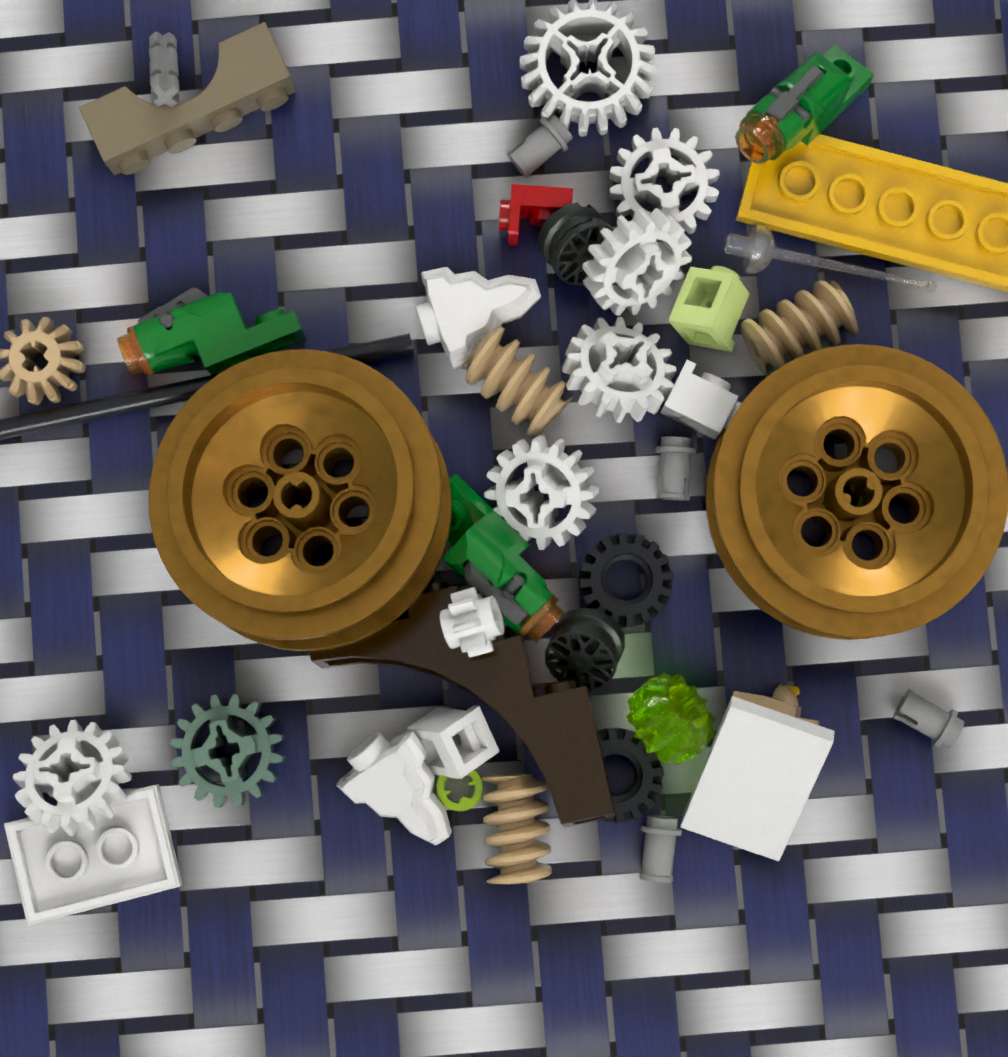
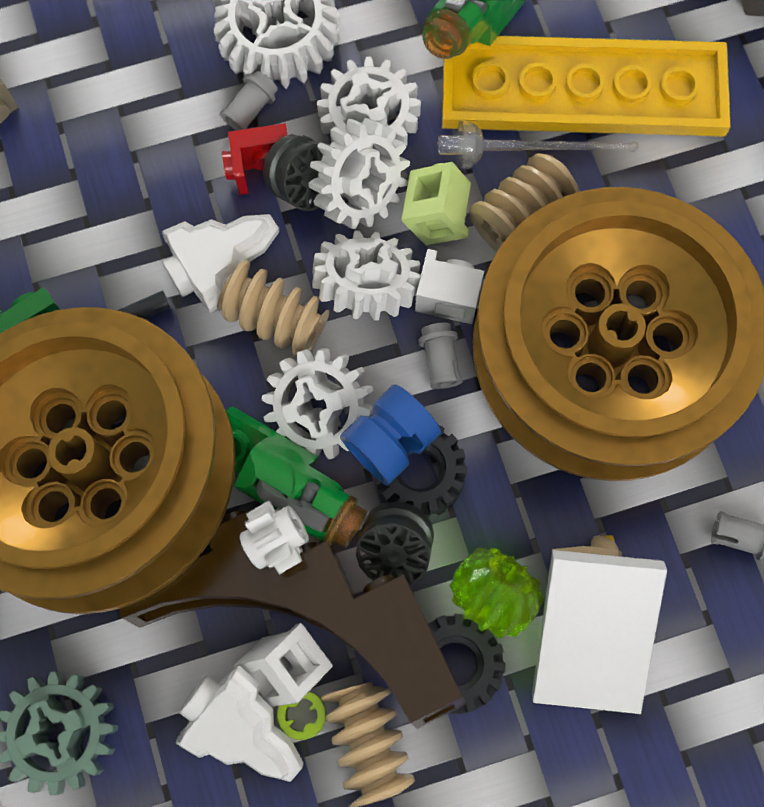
camera: 15 degrees left, 10 degrees down
light grey pin [639,815,682,883] -> none
none -> blue wheel [340,384,441,486]

